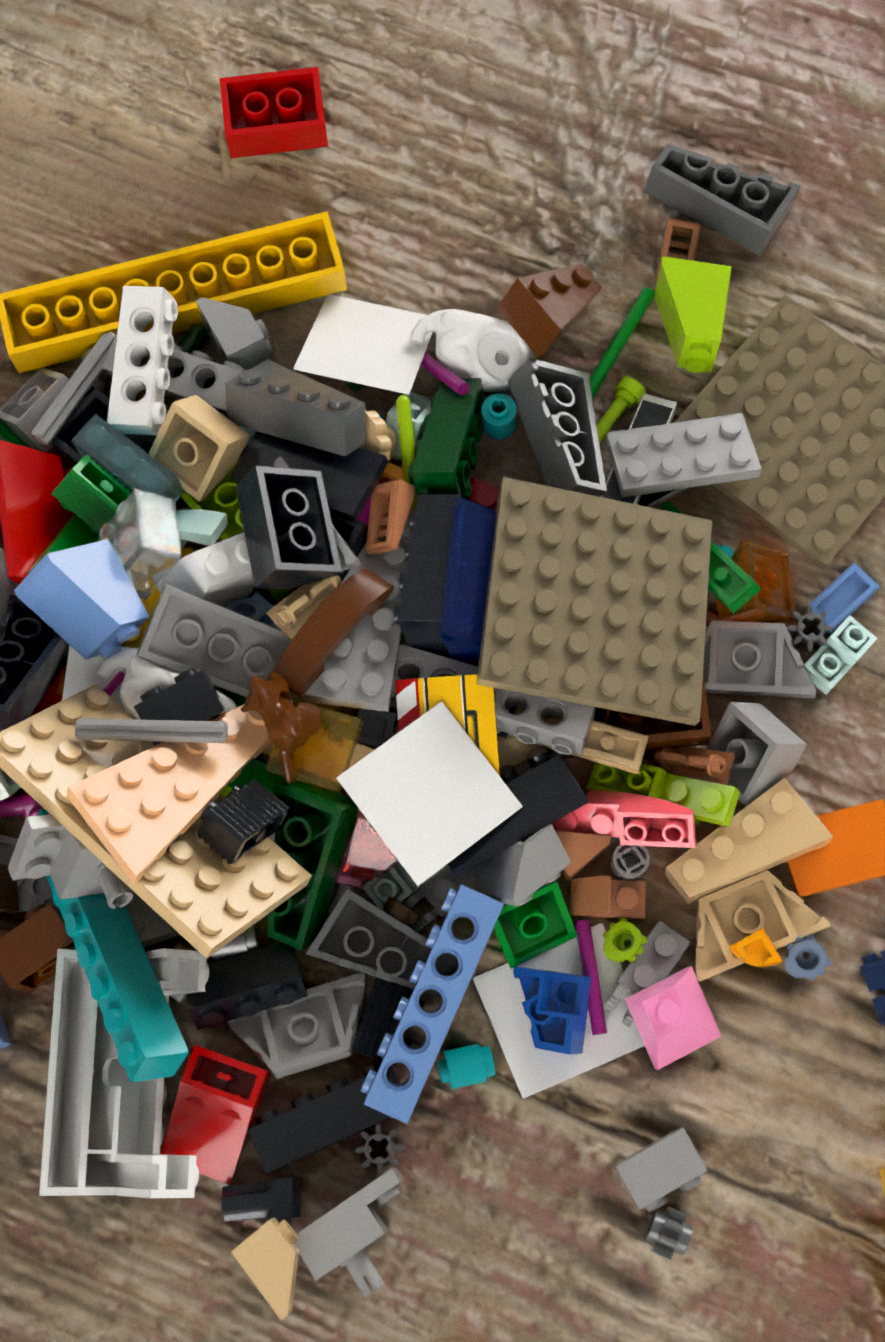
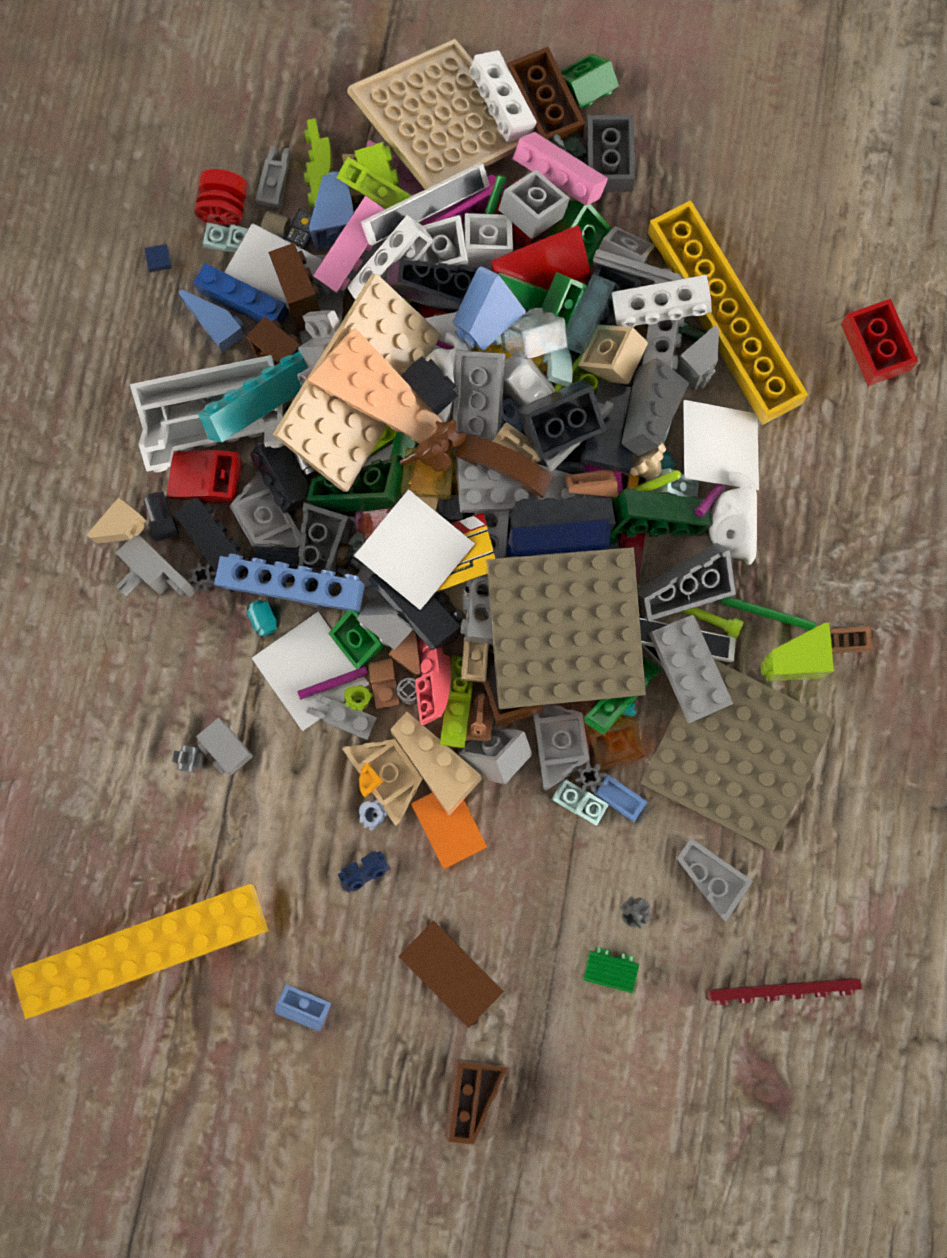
camera: 80 degrees right, 5 degrees up
light grey axle [75,718,228,743] -> none
black brick [197,779,290,864] -> none
teal brick [481,394,517,440] -> none
reddish brown wedge [497,263,602,359] -> none
blue slope [513,966,591,1055] -> none
bright pink slope [625,966,722,1070] -> none
dark grey wedge [645,144,801,256] -> none

